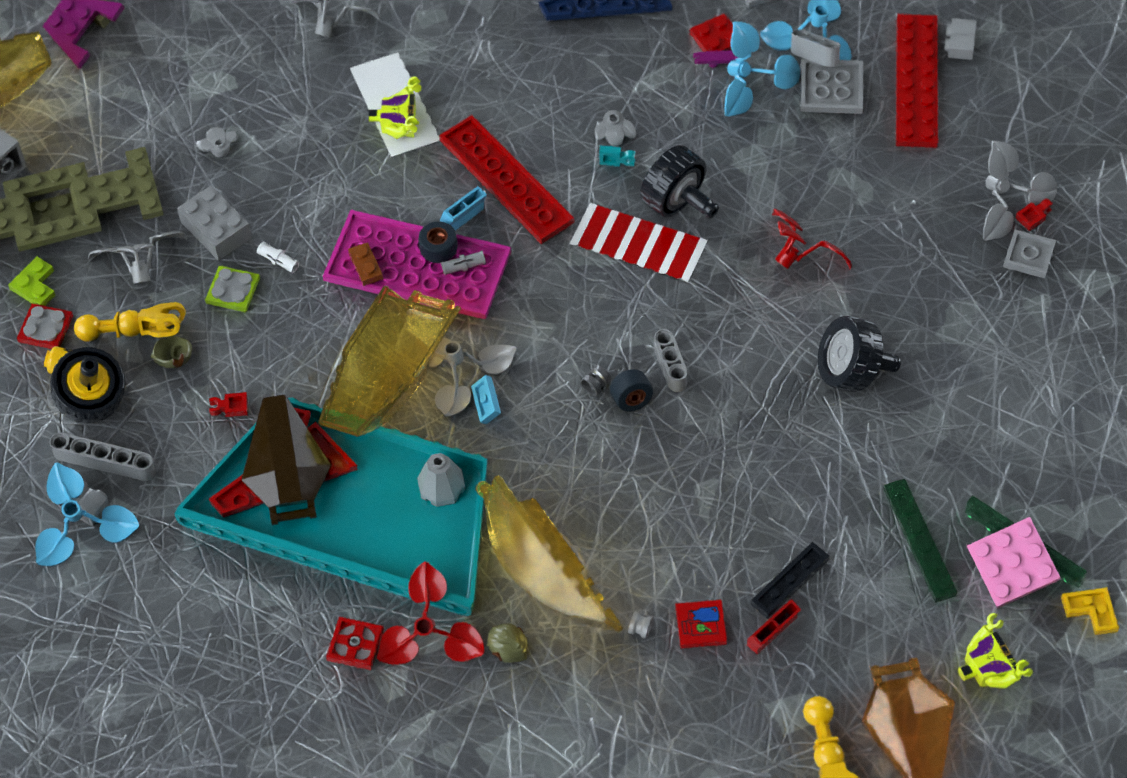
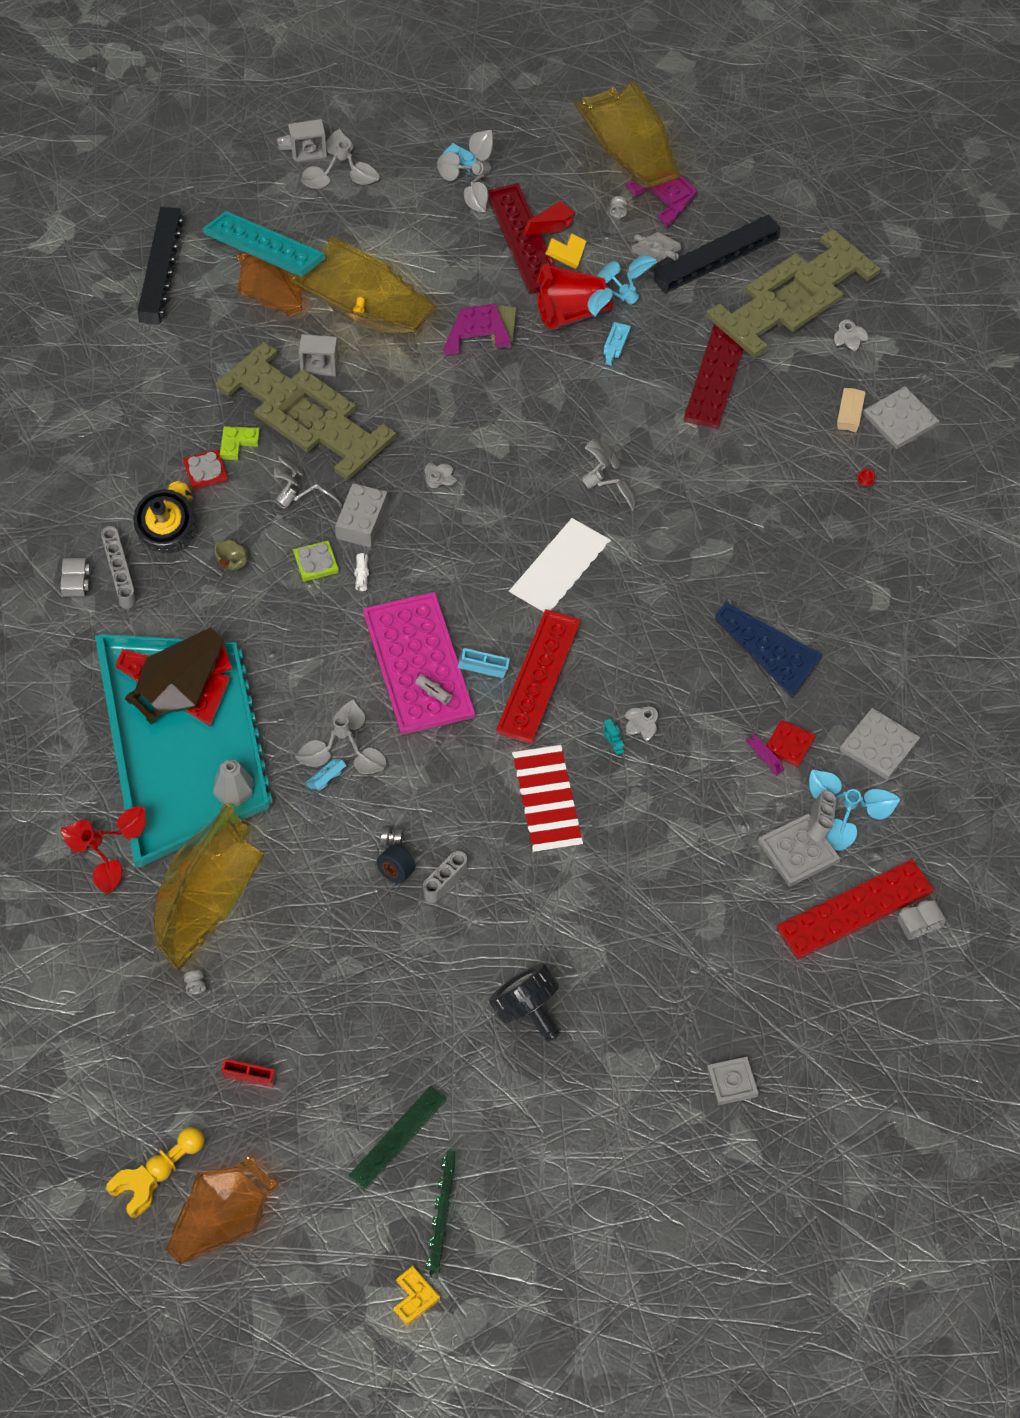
camera: 55 degrees right, 0 degrees up
medium azure plant [35,462,139,566] -> none
yellow piece [74,302,186,342] -> none
red plate [209,392,248,417] -> none
clear yellow windscreen [319,285,461,437] -> none
red piece [326,616,384,670] -> none
dark orange plate [348,242,383,286] -> none
neon yellow torso [369,76,422,139] -> none
black wheel [418,221,458,263] -> none
olive hair [487,623,528,663] -> none
black wheel [640,145,719,219] -> none
red tile [675,600,727,649] -> none
medium azure plant [725,21,801,116] -> none
black plate [750,542,830,619] -> none
red plant [772,208,852,269] -> none
neon yellow torso [958,613,1033,689] -> none
bright pink plate [967,517,1061,609] -> none
light grey plant [983,141,1058,240] -> none
red plate [1015,198,1053,231] -> none

